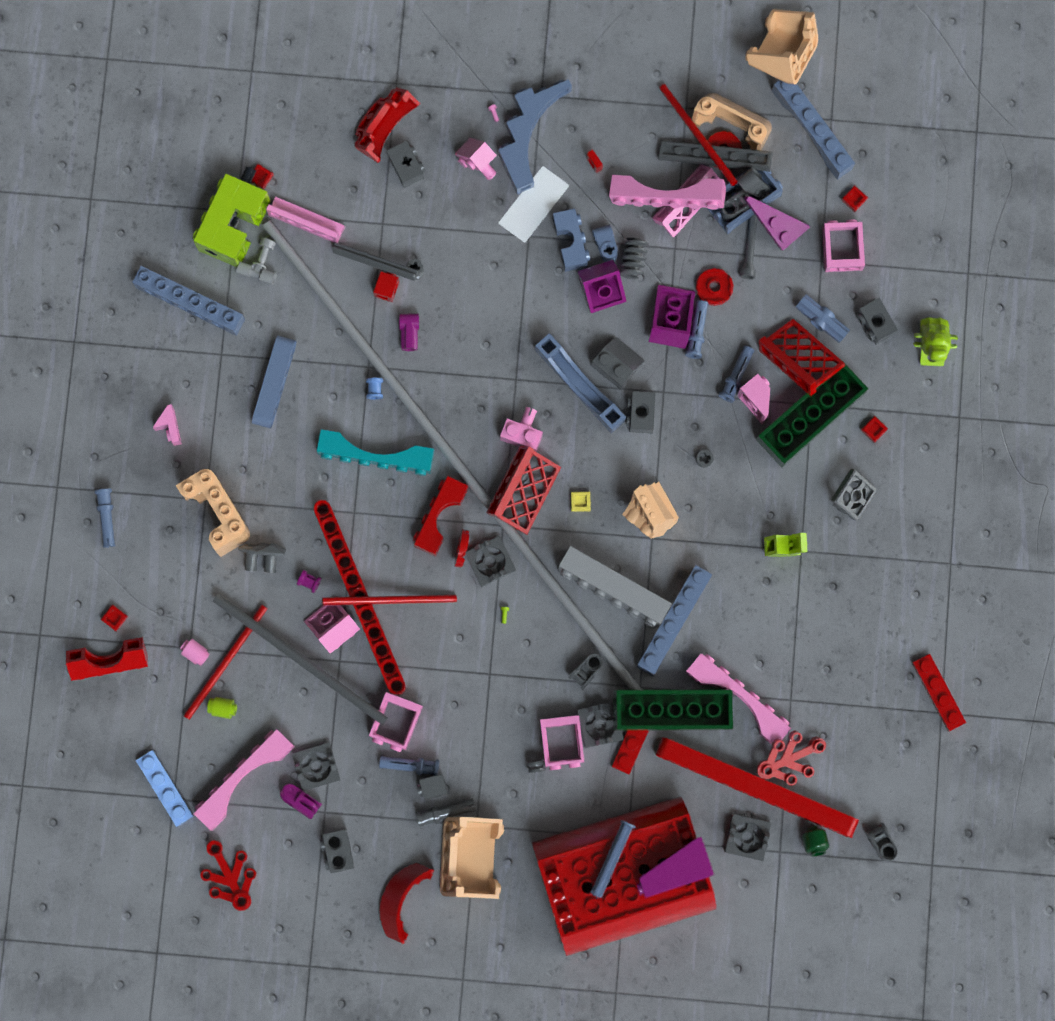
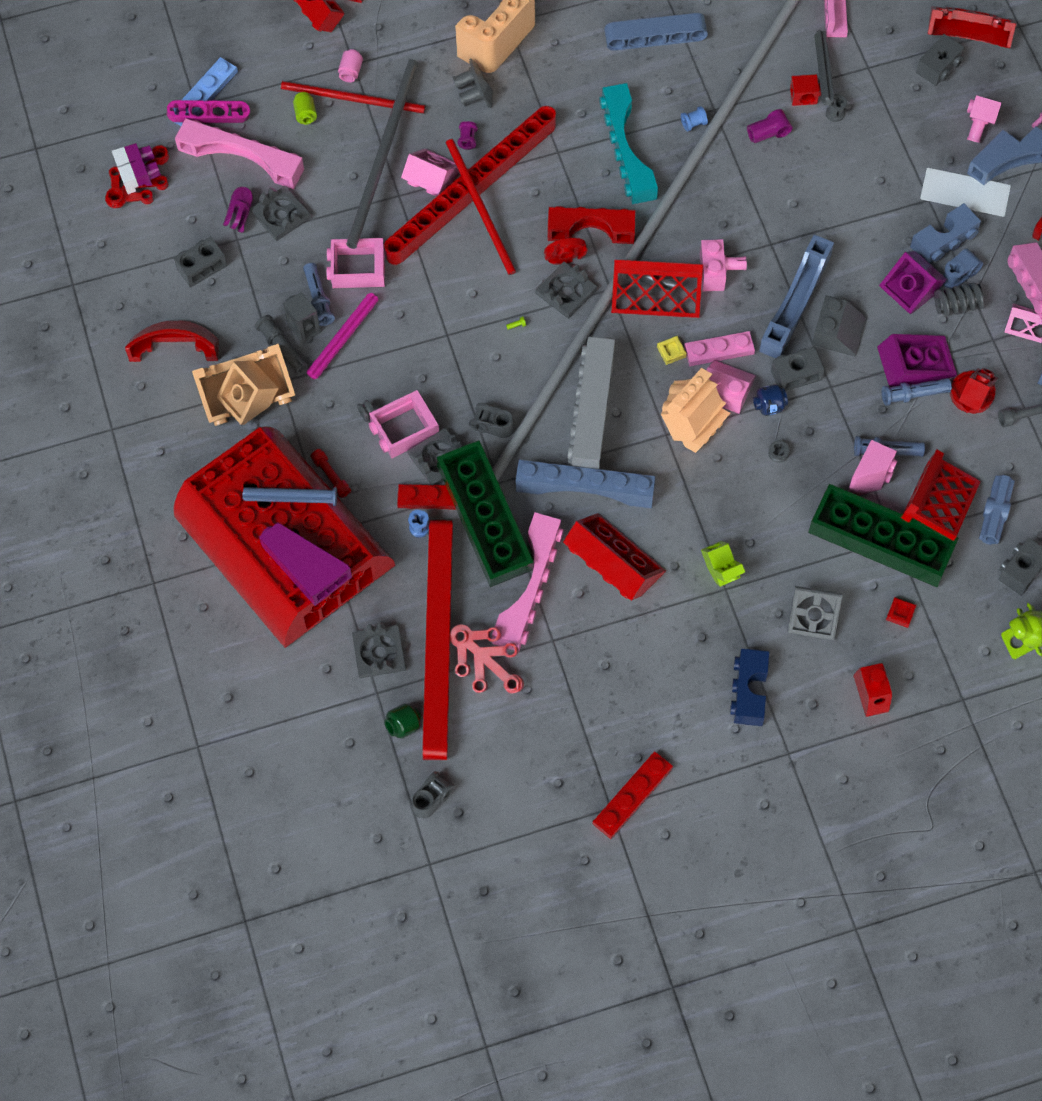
camera: 70 degrees right, 15 degrees down
none -> magenta hips [112,143,161,195]
none -> dark pink beam [166,100,250,123]
none -> light nougat slope [216,361,279,425]
none -> dark pink axle [307,293,378,379]
none -> red bar [310,449,351,498]
none -> medium blue bush [408,510,429,538]
none -> red slope [563,513,666,601]
none -> bright pink plate [684,331,755,367]
none -> bright pink slope [707,360,756,414]
none -> dark blue arch [730,649,769,726]
none -> dark blue head [753,384,788,416]
none -> red torso [853,663,892,717]
none -> red slope [958,368,998,411]

